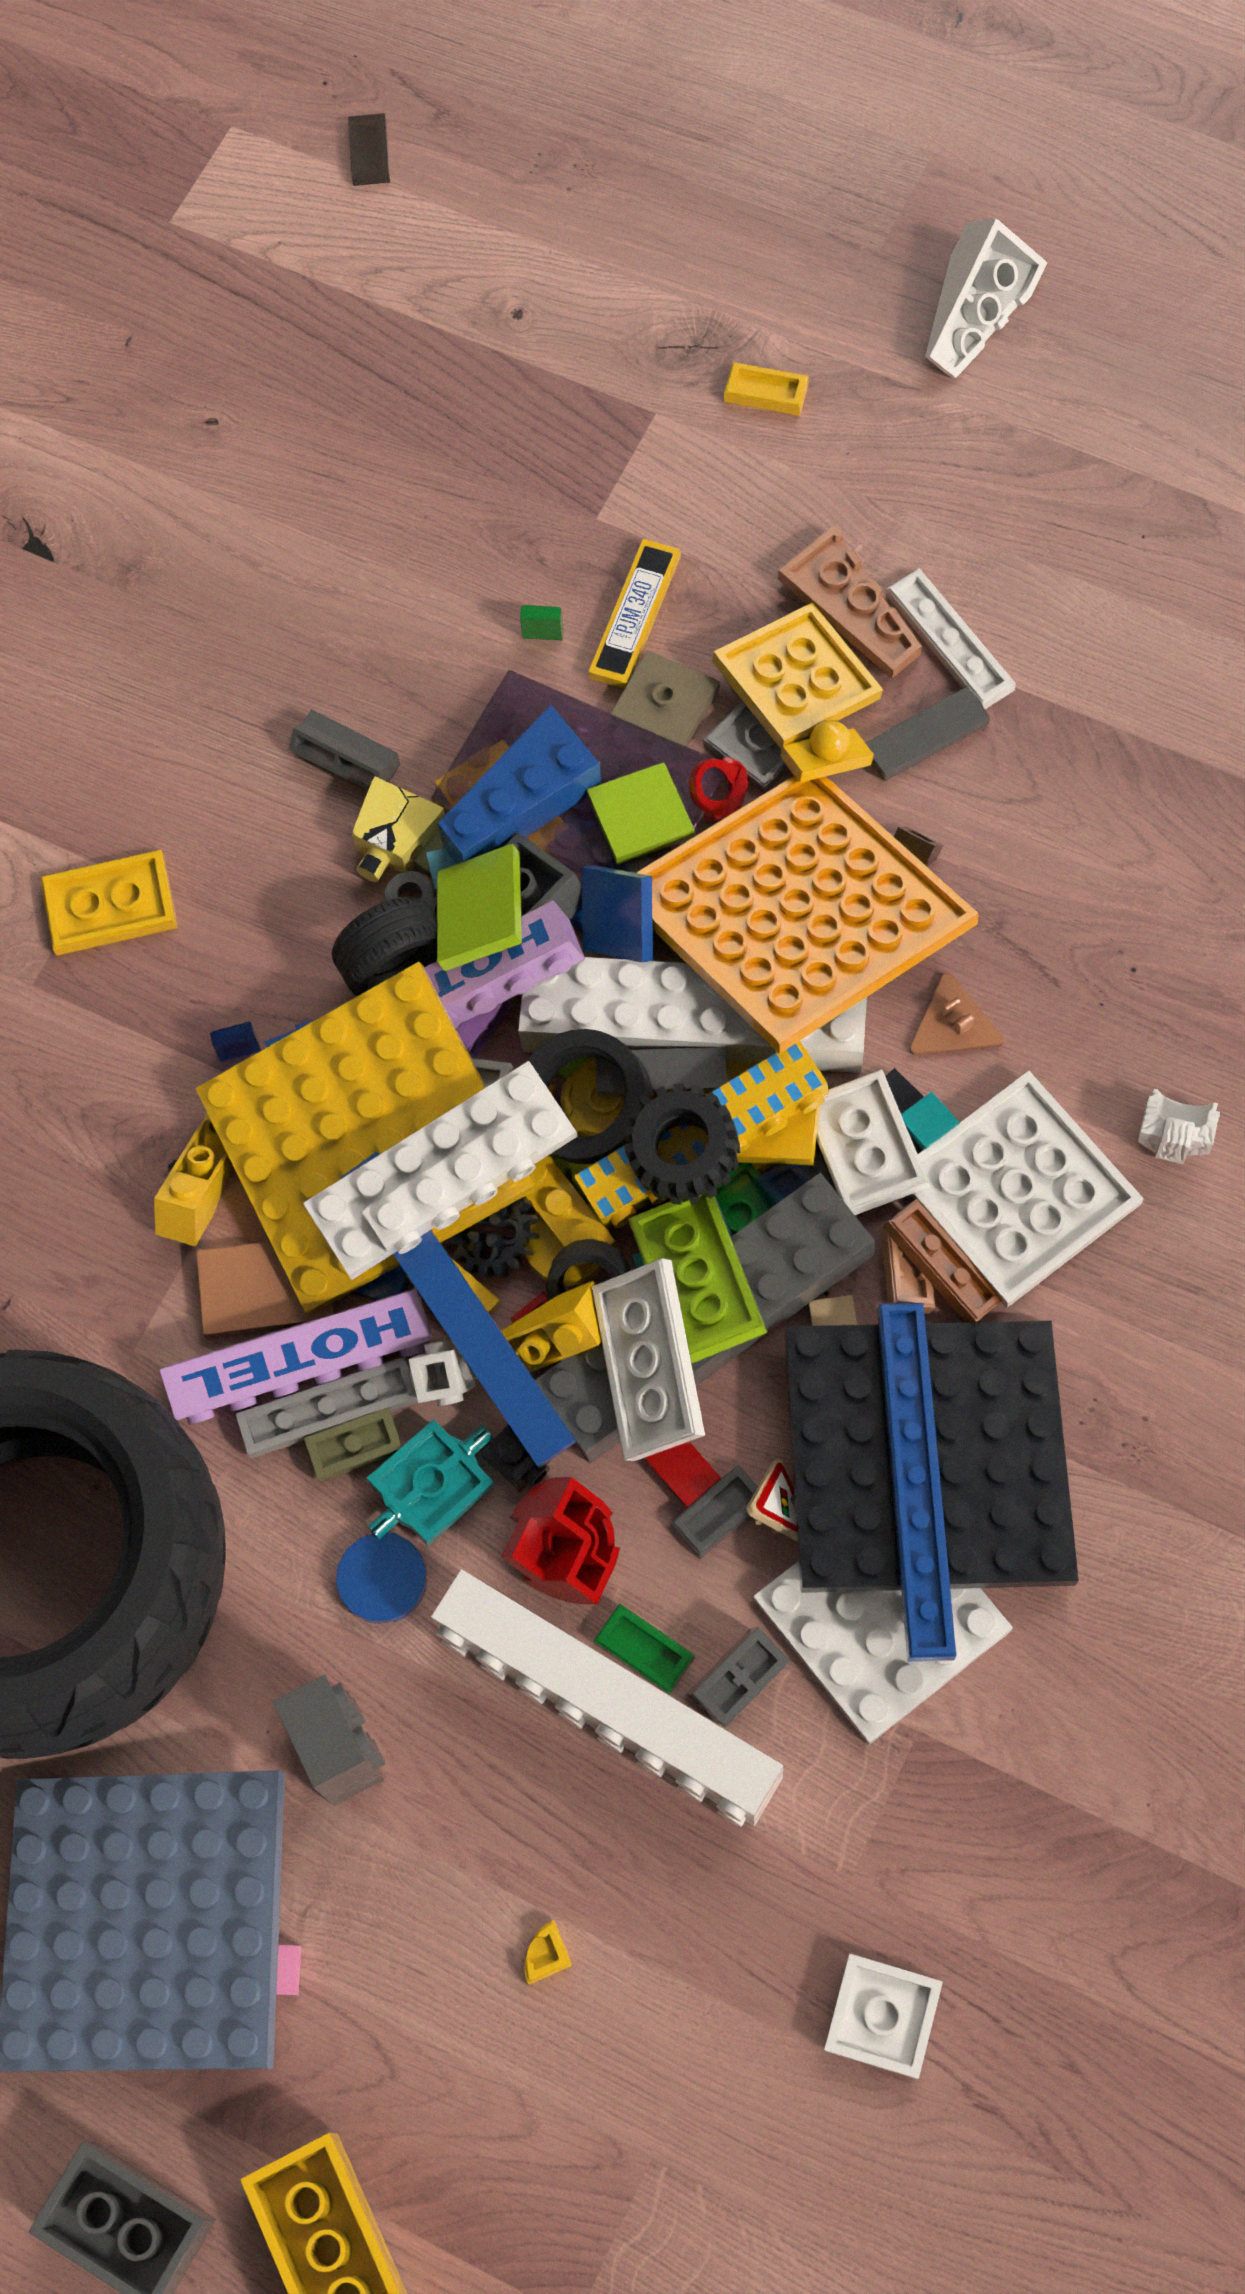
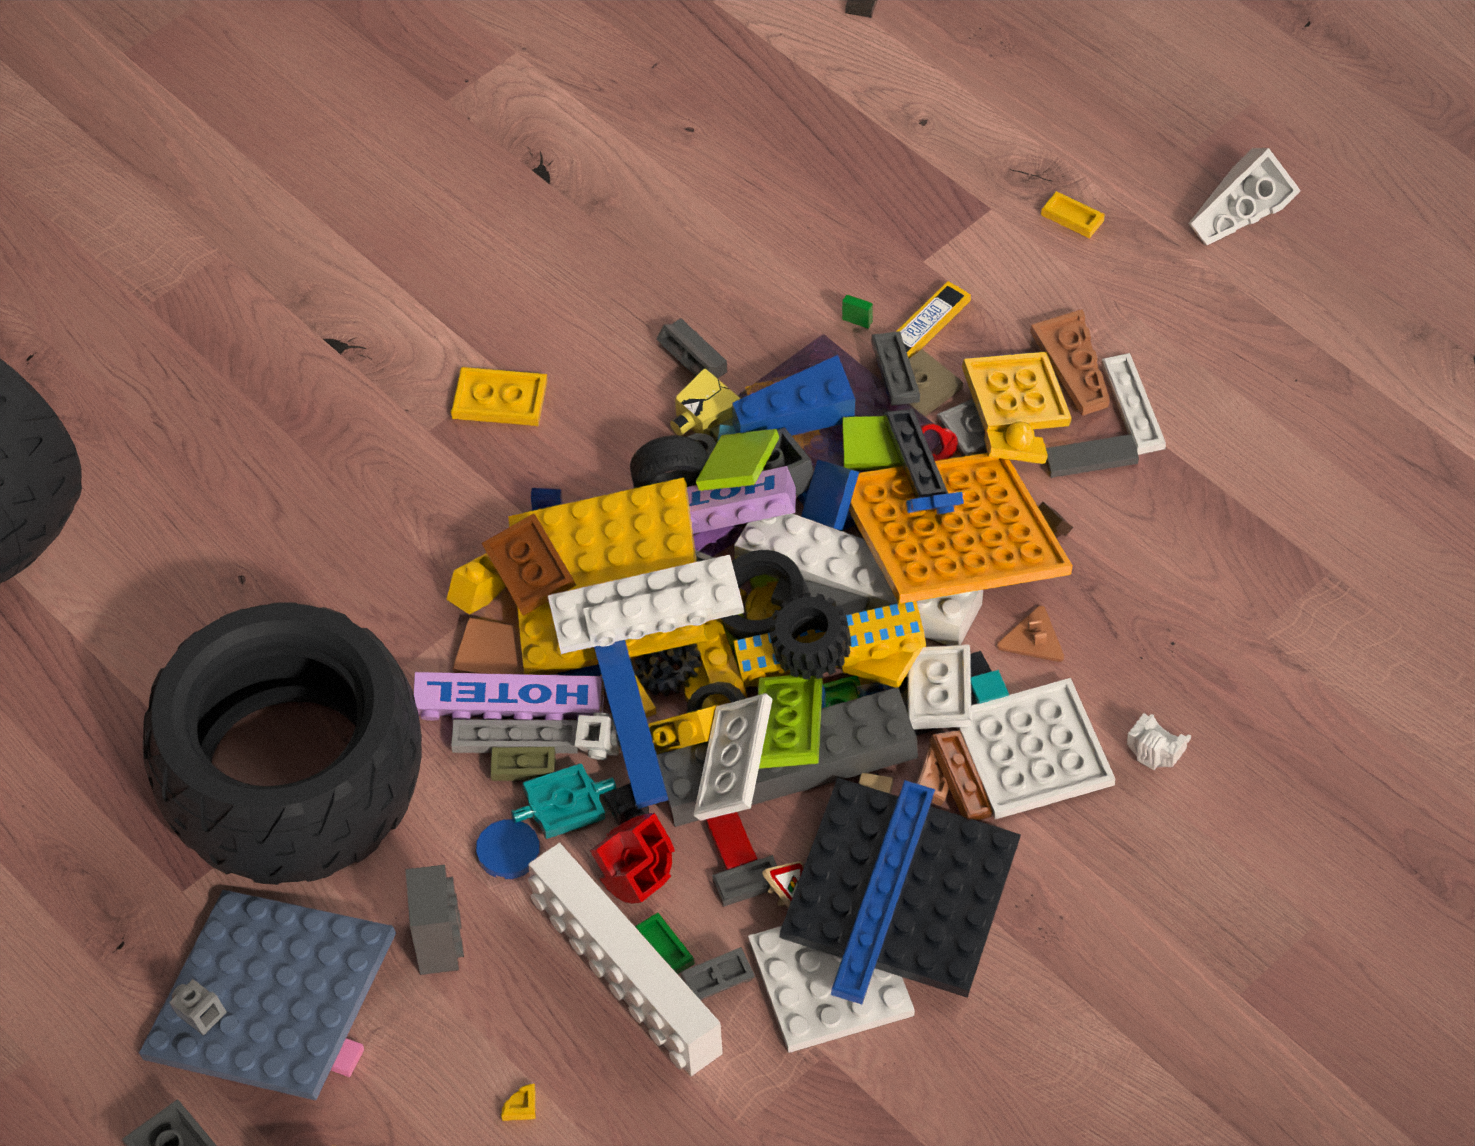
camera: 15 degrees right, 15 degrees down
none -> light grey brick [169,979,227,1036]
none -> dark orange plate [481,513,576,616]
none -> dark grey tile [871,331,920,406]
none -> black tile [883,409,948,498]
none -> blue plate [905,492,964,515]

